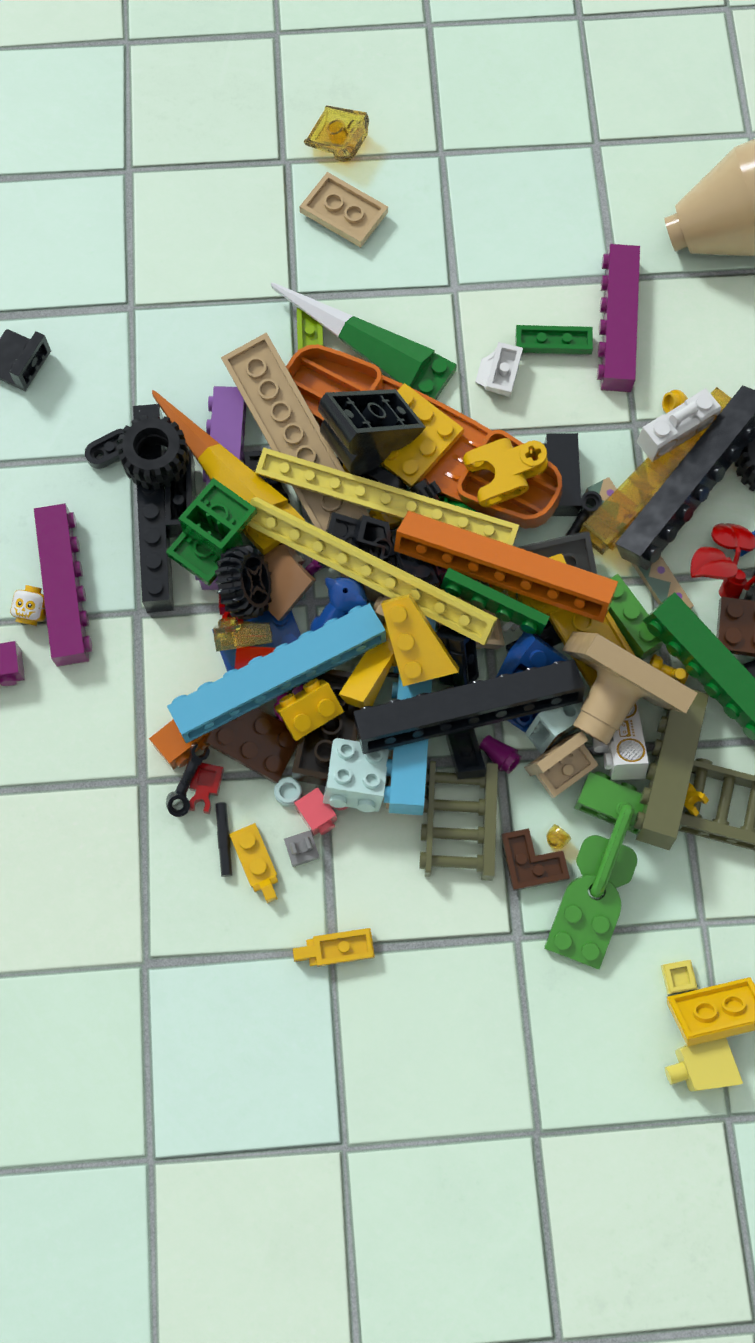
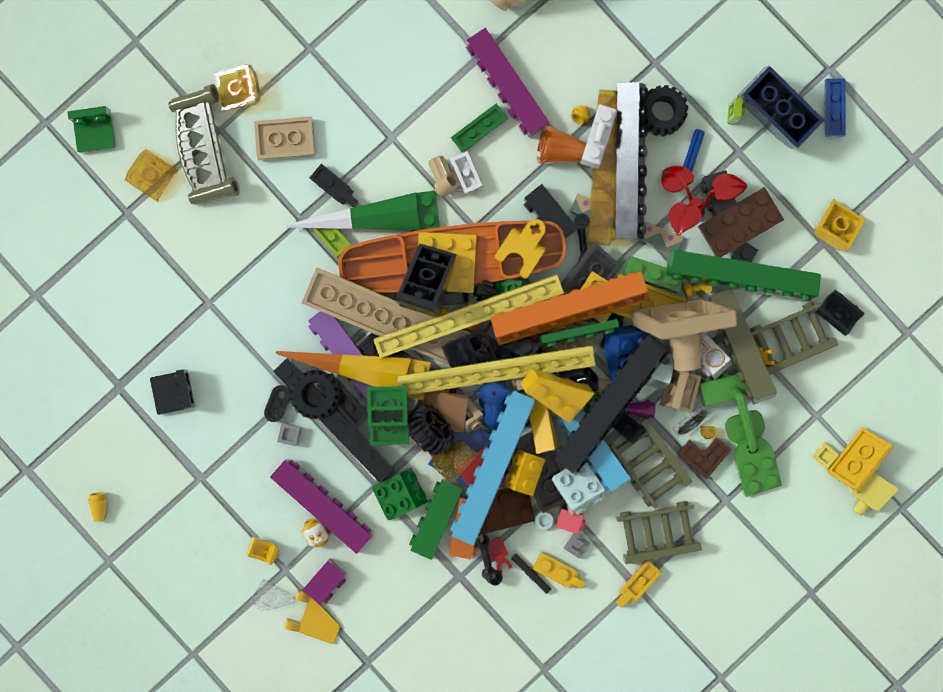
camera: 35 degrees left, 15 degrees up
none -> green bracket [67,106,116,153]
none -> clear yellow slope [124,149,178,202]
none -> piece [168,84,240,205]
none -> light grey plate [277,423,301,446]
none -> black hinge [309,164,359,208]
none -> green bracket [372,468,428,520]
none -> green brick [409,479,463,560]
none -> tan piece [428,155,460,197]
none -> tan bracket [465,398,483,433]
none -> orange cone [537,126,586,164]
none -> olive fence [616,501,702,564]
none -> slope [672,405,710,439]

